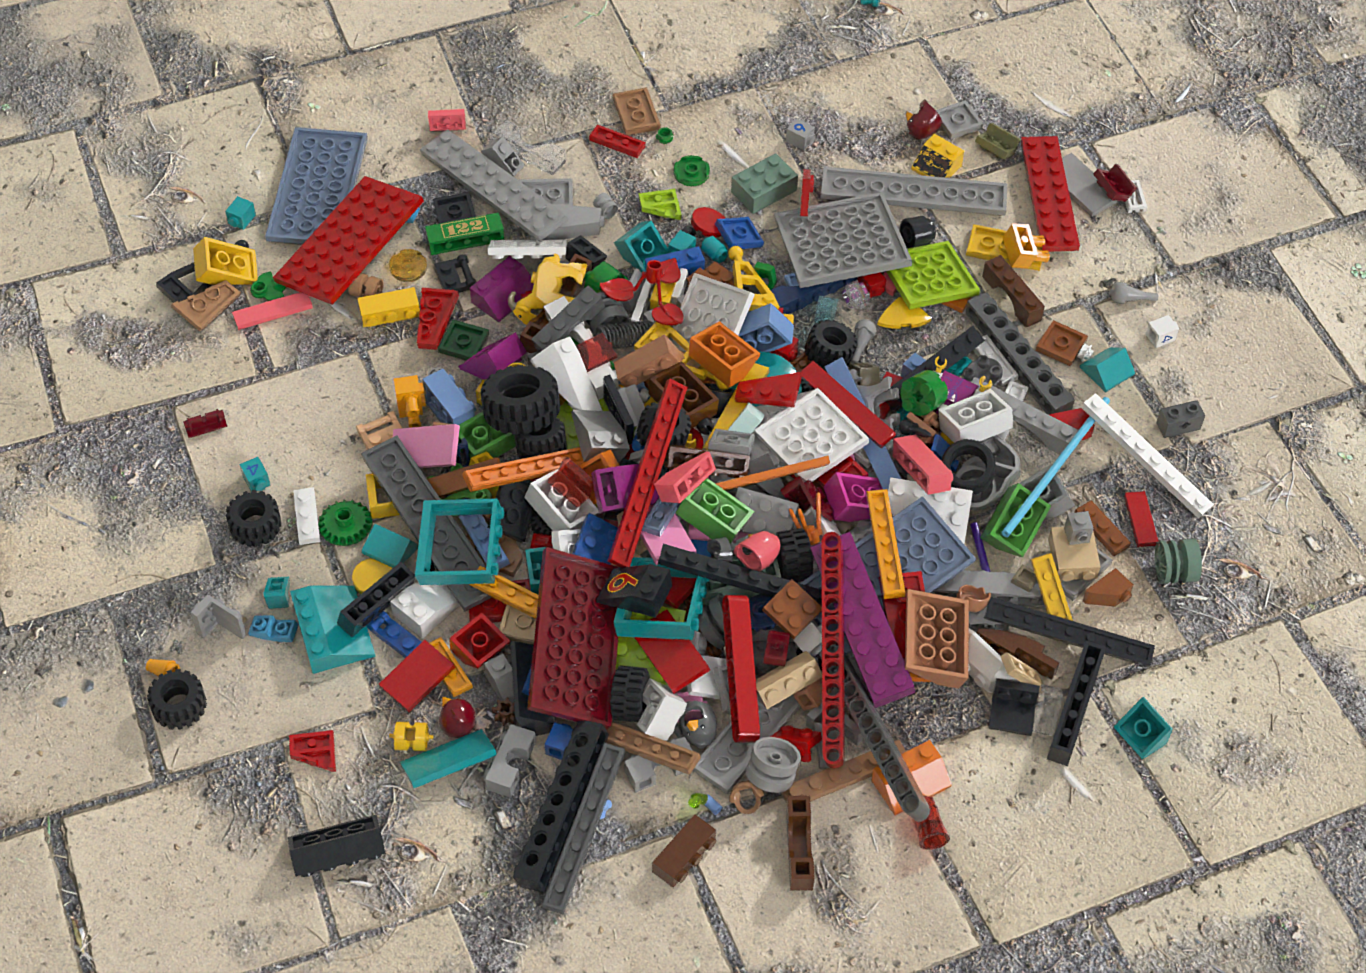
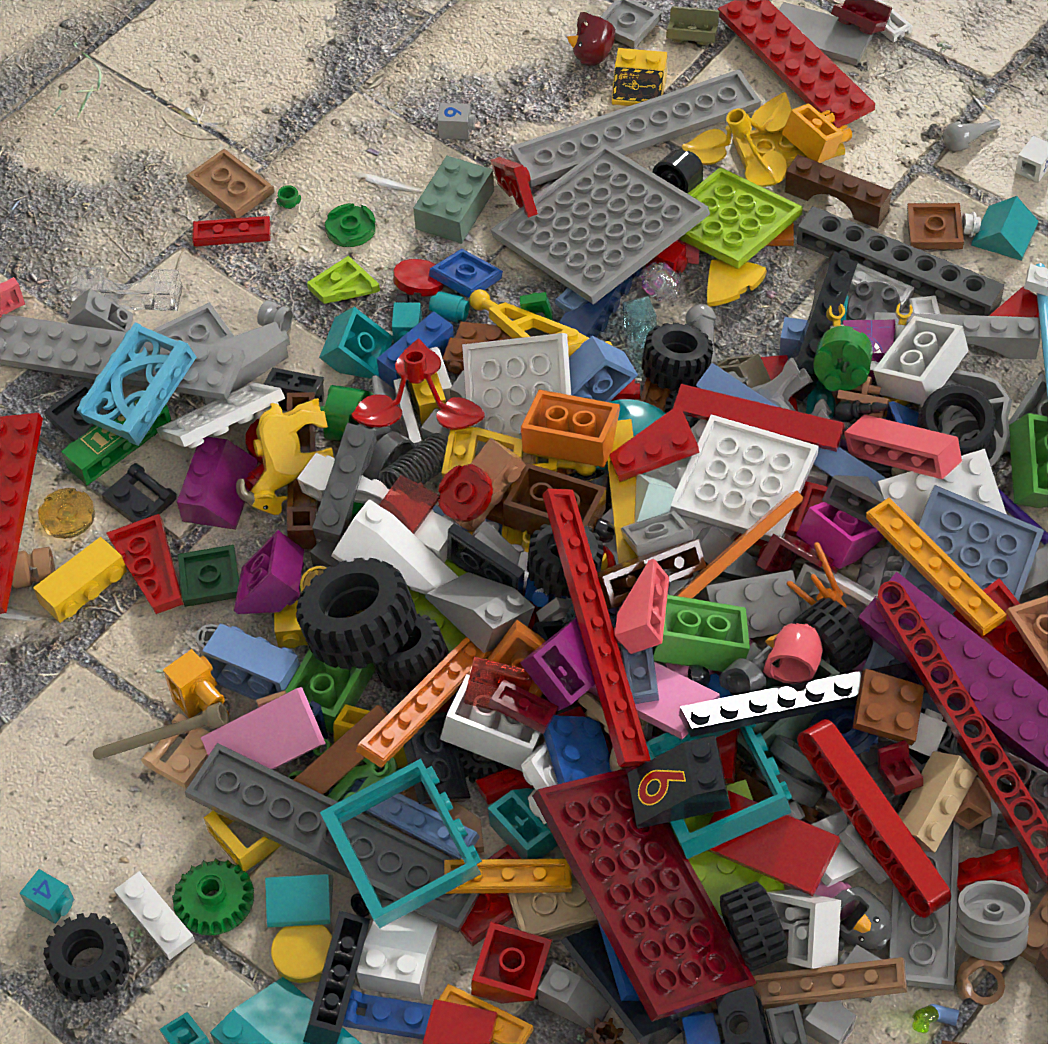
camera: 25 degrees left, 0 degrees up
none -> medium azure fence [77,322,197,446]
none -> dark tan piece [93,702,228,760]
none -> red tile [438,464,493,522]
none -> dark red plate [488,679,558,734]
none -> yellow plant [682,92,792,187]
none -> black hinge [688,665,711,687]
none -> dark grey slope [822,475,885,527]

